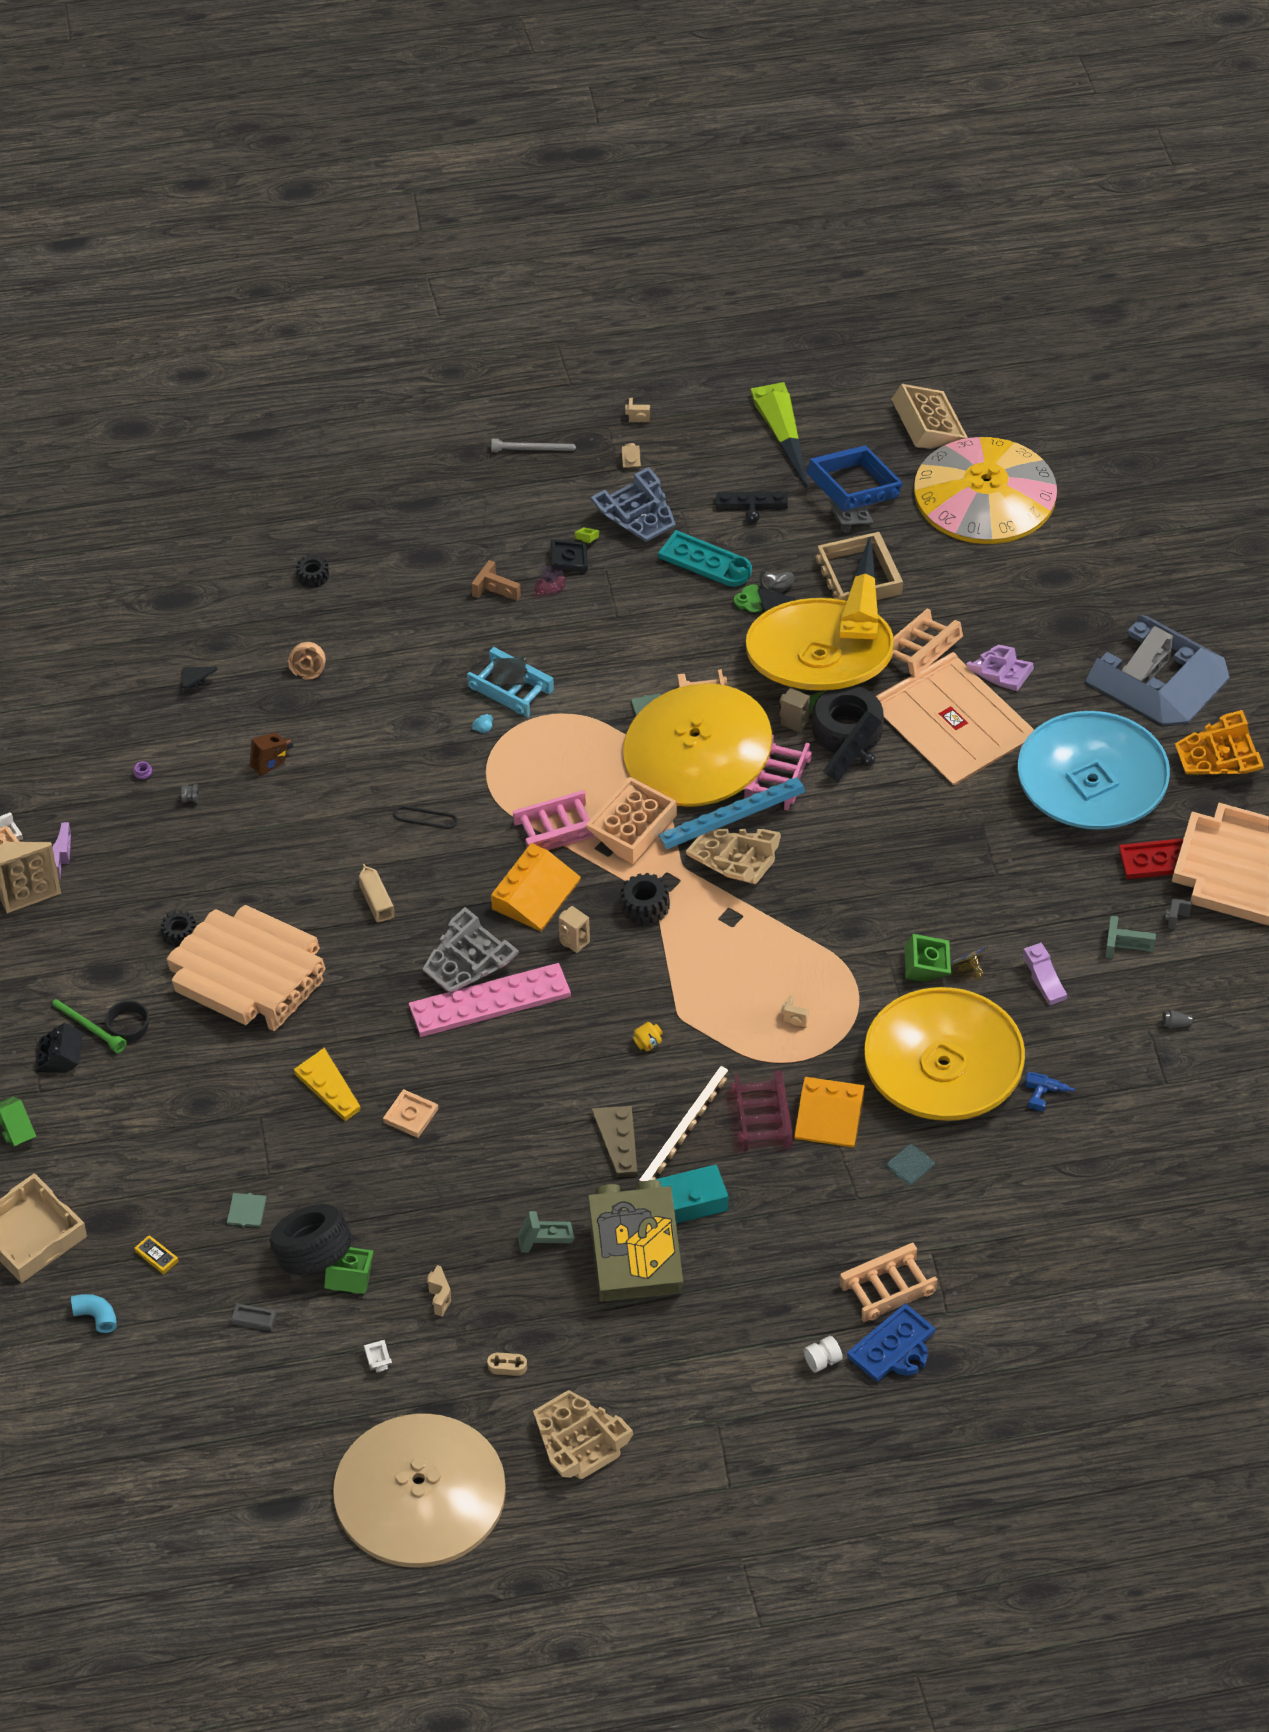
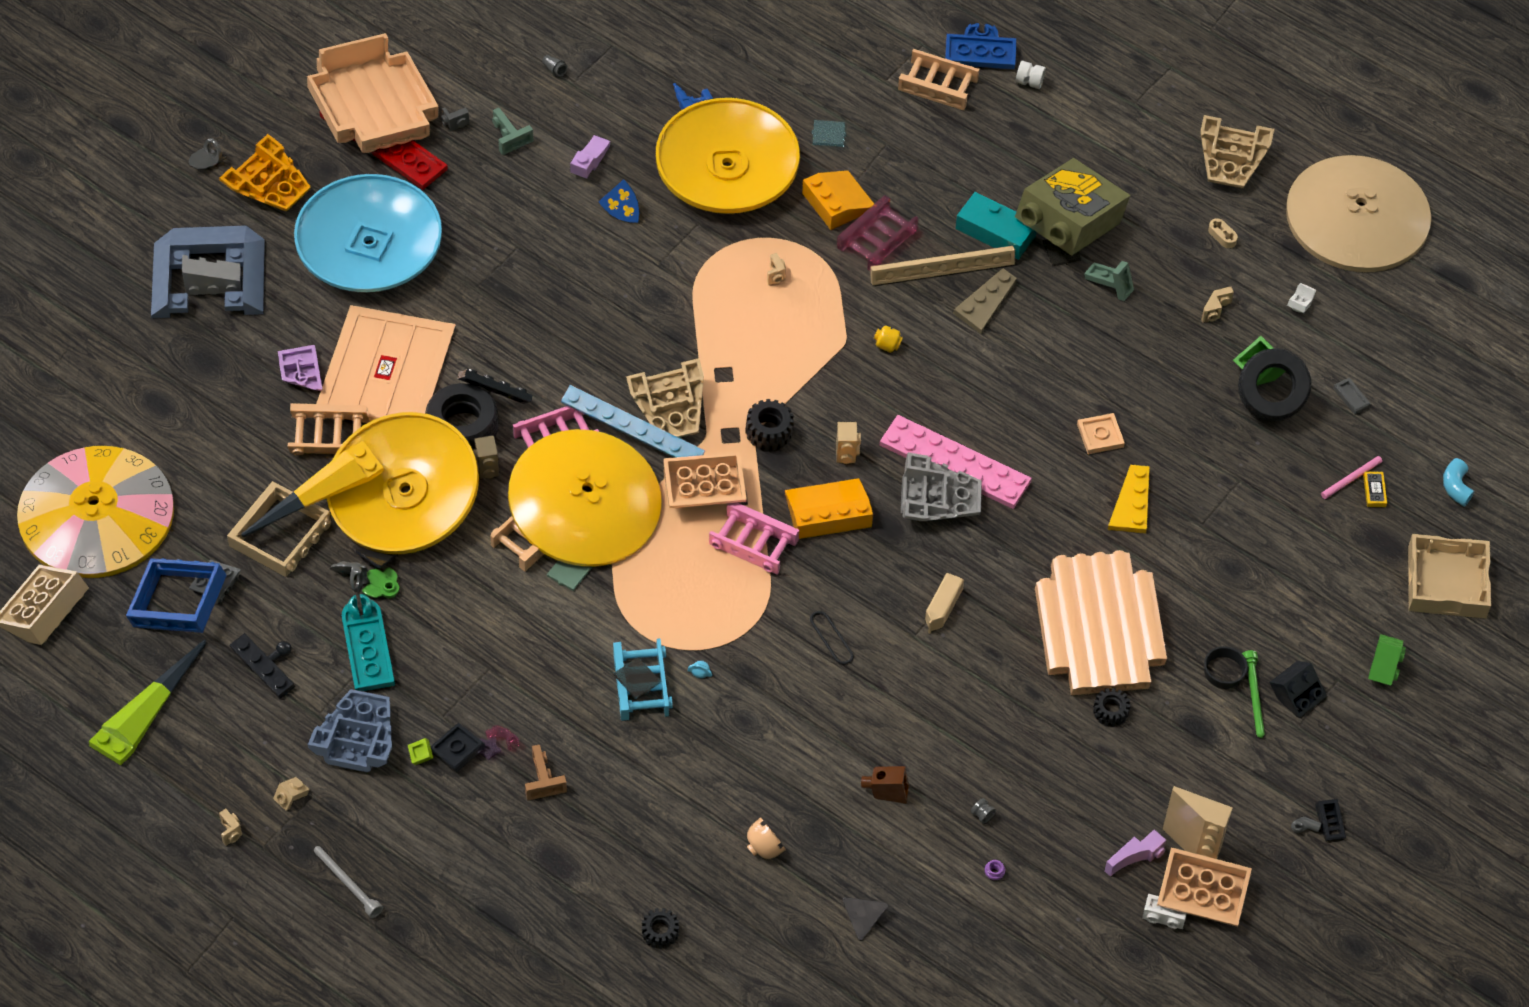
camera: 135 degrees left, 5 degrees up
sand green piece [227,1193,267,1228] -> none
bright green slope [904,934,951,982] -> none
none -> bright pink bar [1321,456,1382,499]

